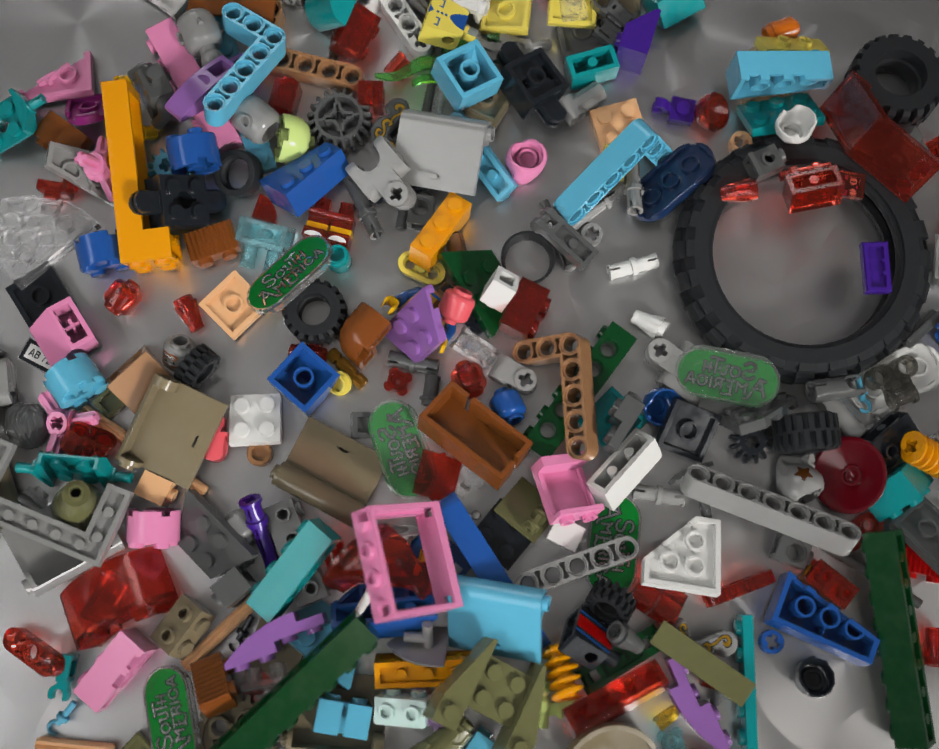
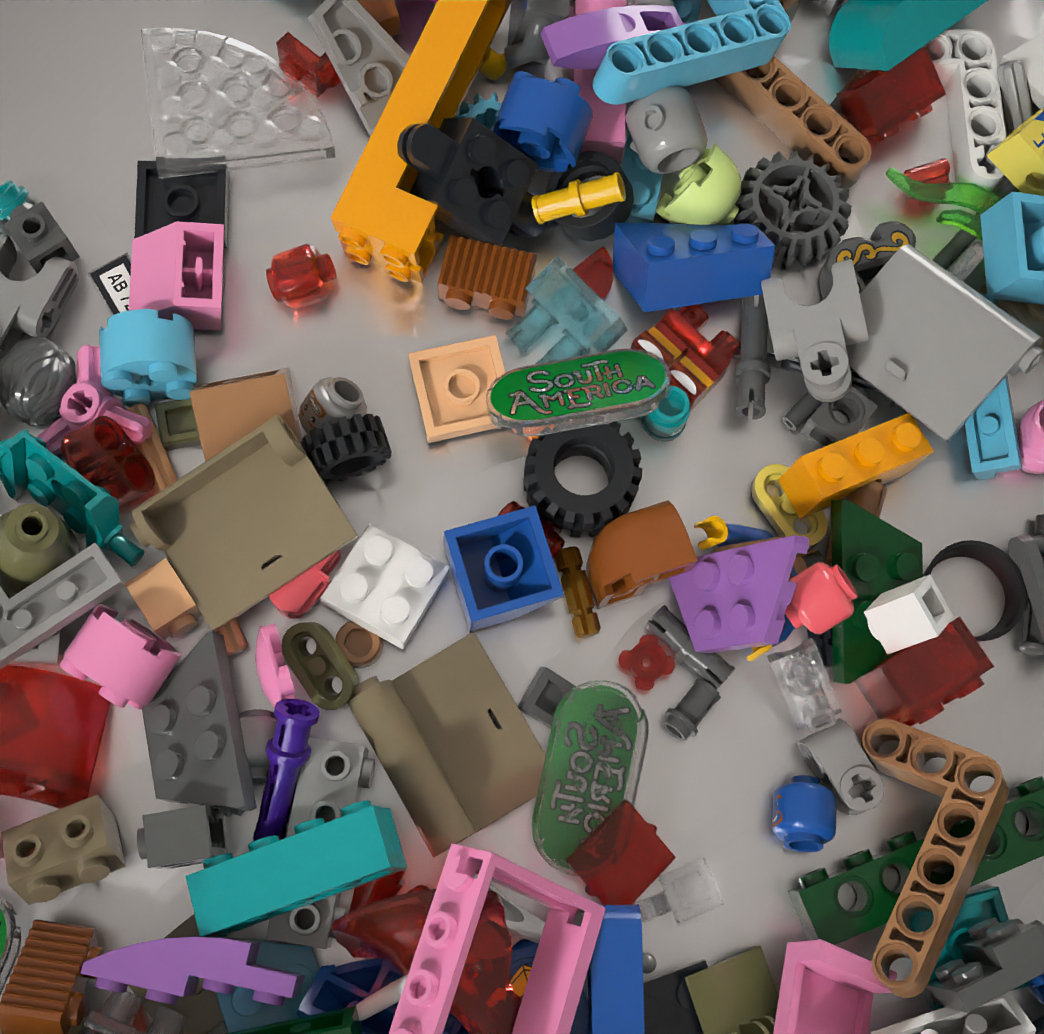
camera: 25 degrees right, 5 degrees down
blue brick [73,229,129,278] -> none
bright pink bush [74,136,114,202] -> none
clear red cone [173,294,205,333] -> none
light nougat axle [181,594,254,672] -> none
black hand [229,615,255,652] -> none
clear red brick [268,77,303,116] -> none
light yellow plate [330,370,352,396] -> none
clear red bracket [357,80,385,116] -> none
dark orange piece [417,380,533,491] -> none
clear red head [450,360,487,399] -> none
none -> bright pink dish [255,623,295,709]
none -> olive plate [282,622,359,710]
none -> yellow pin [532,172,626,224]

